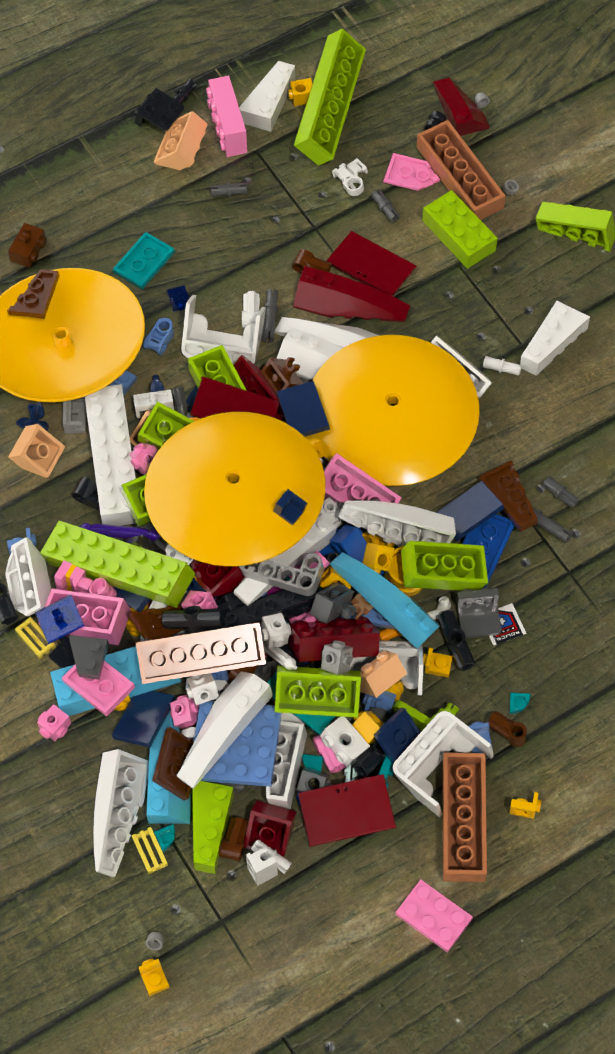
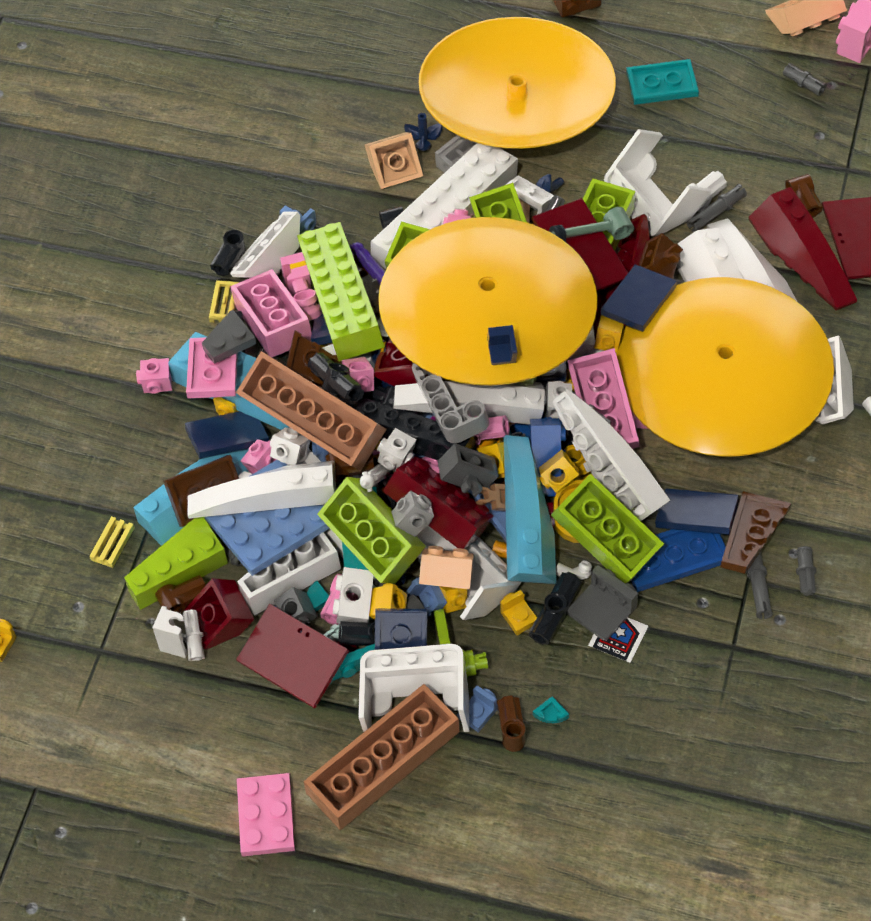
camera: 50 degrees right, 5 degrees down
reddish brown wing [7,269,60,319] -> none
clear blue piece [35,594,85,644] -> none
white wedge [93,749,149,877] -> none
medium blue bracket [108,370,137,396] -> none
medium blue piece [143,318,174,356] -> none
light grey hinge [146,931,164,951] -> none
teal tile [154,824,175,852] -> none
clear blue bracket [167,285,190,312] -> none
yellow bracket [509,792,542,819] -> none
none -> sand green piece [549,207,634,242]

